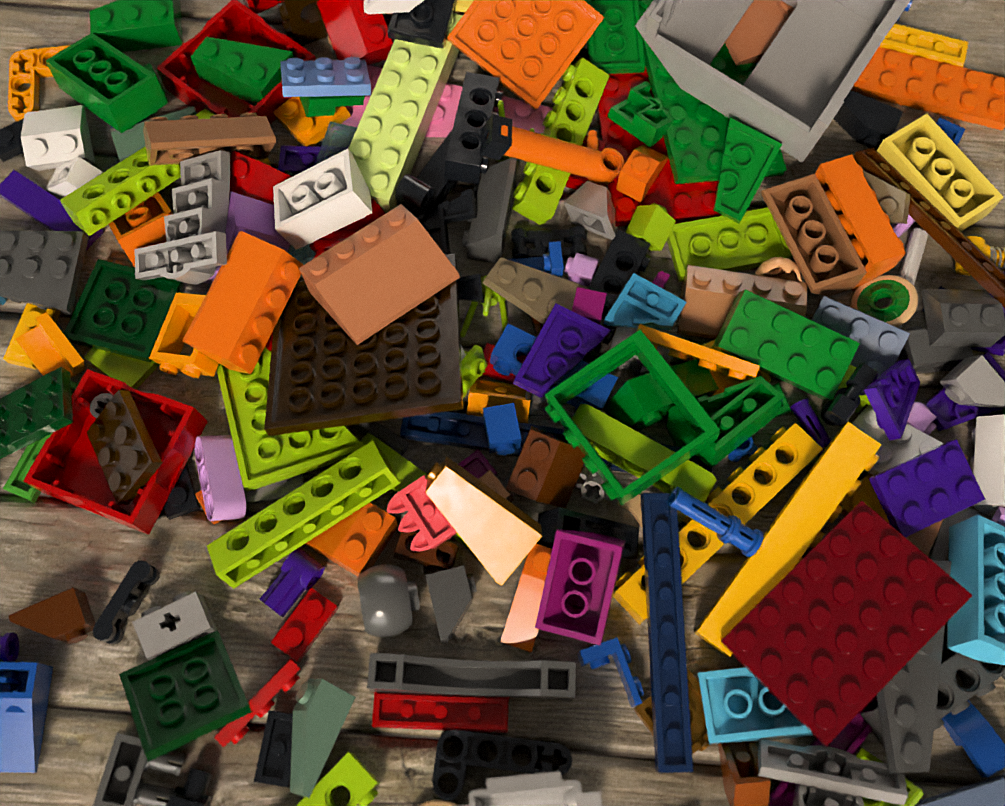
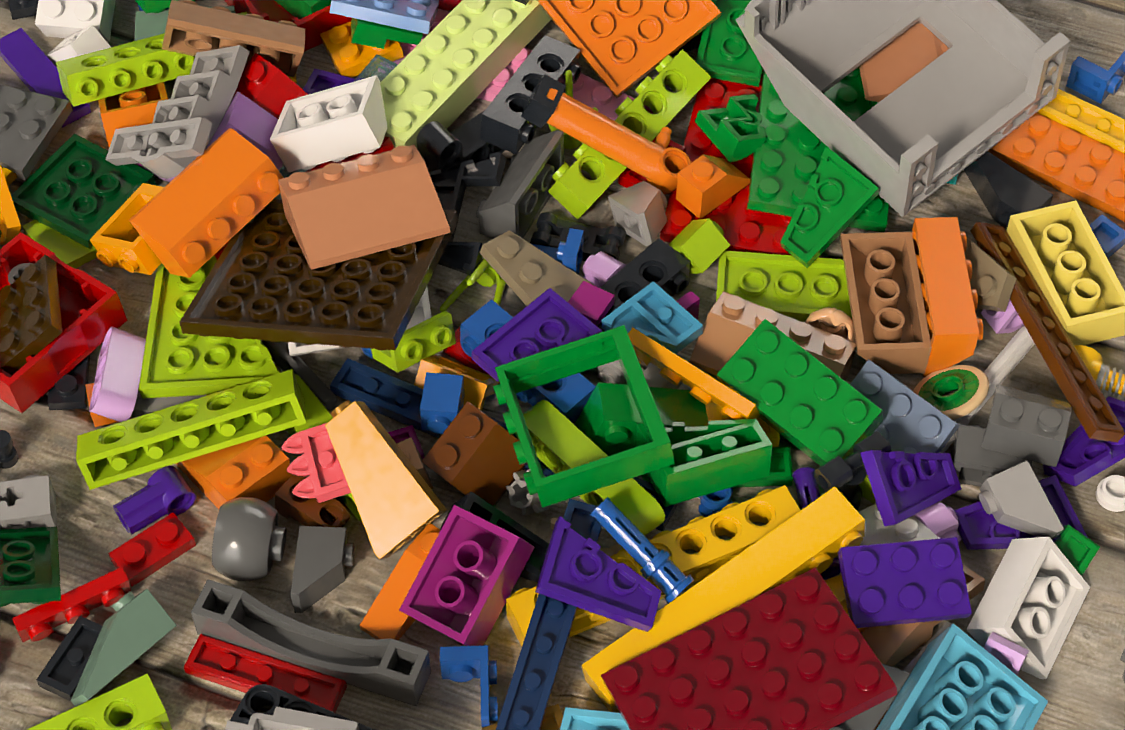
camera: 20 degrees right, 15 degrees down
none -> dark purple wing [535,516,662,632]

